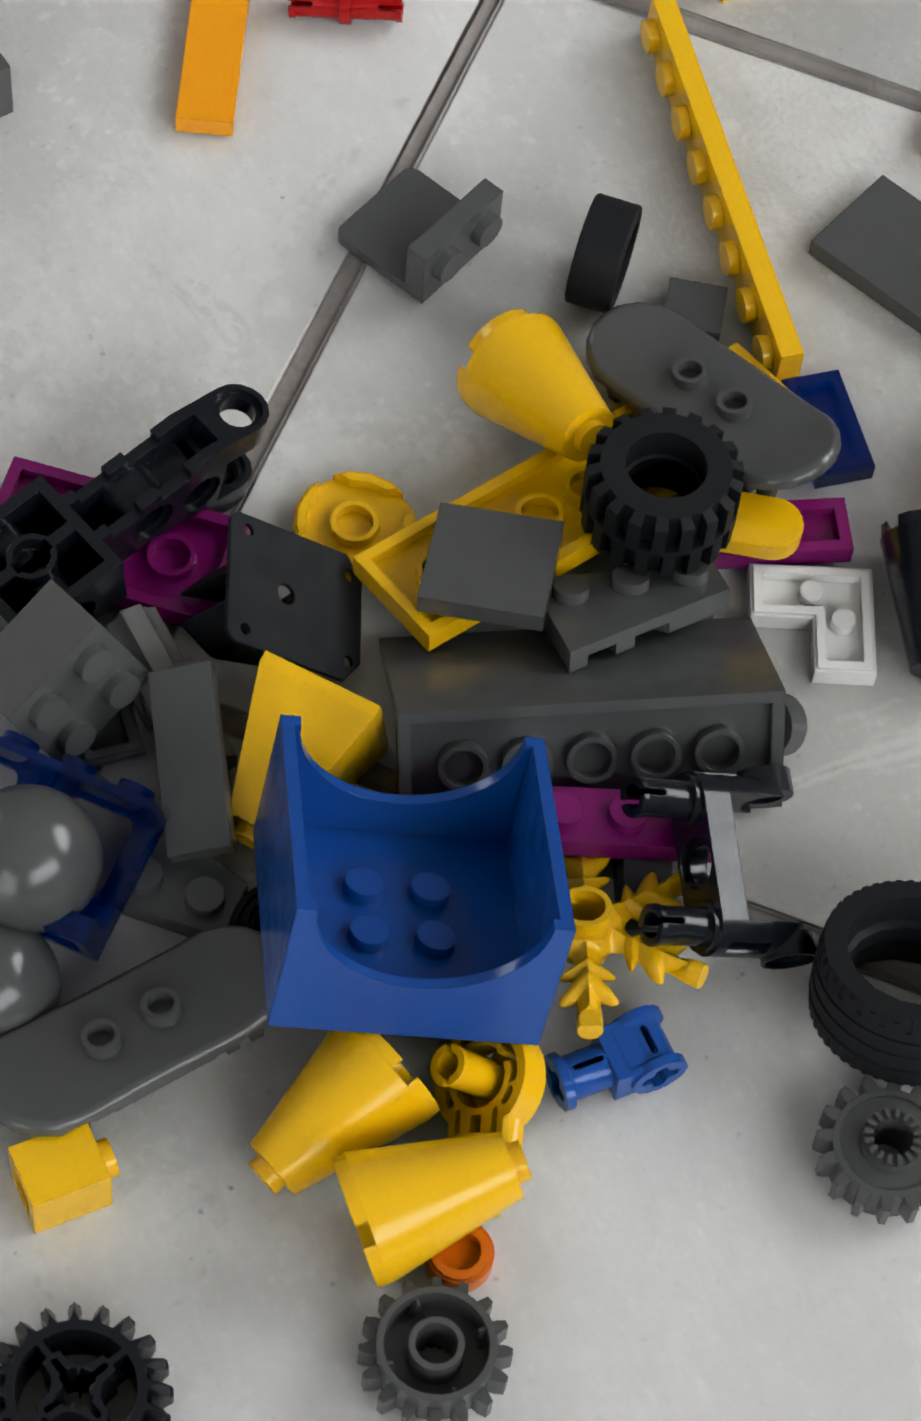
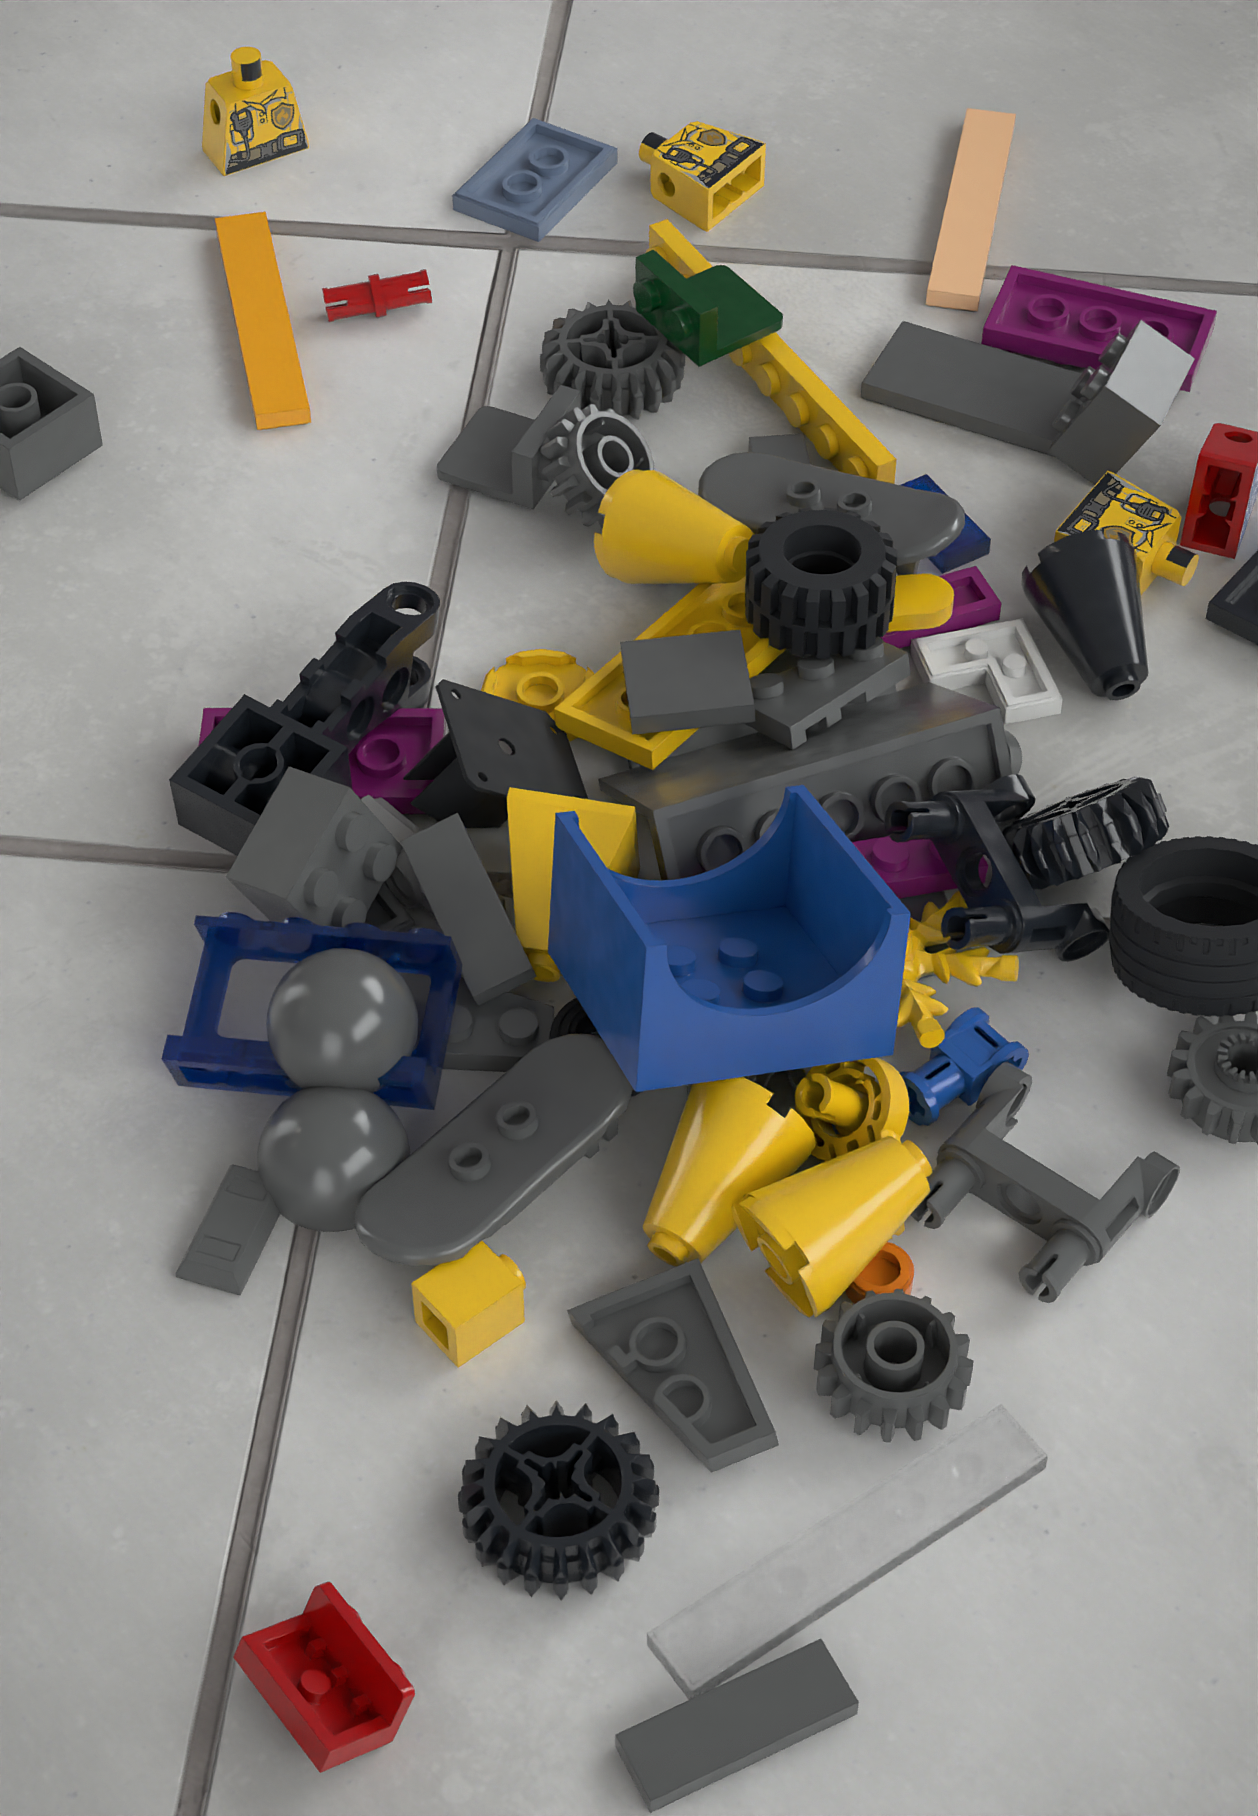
camera: 10 degrees left, 10 degrees down
black tyre [565,193,642,313] -> none
none -> dark grey gear [540,299,686,420]
none -> dark grey gear [540,404,655,529]
none -> dark grey wing [567,1258,779,1473]
none -> dark green bracket [633,250,783,367]
none -> dark grey connector [911,1061,1180,1303]
none -> black gear [1002,776,1170,890]

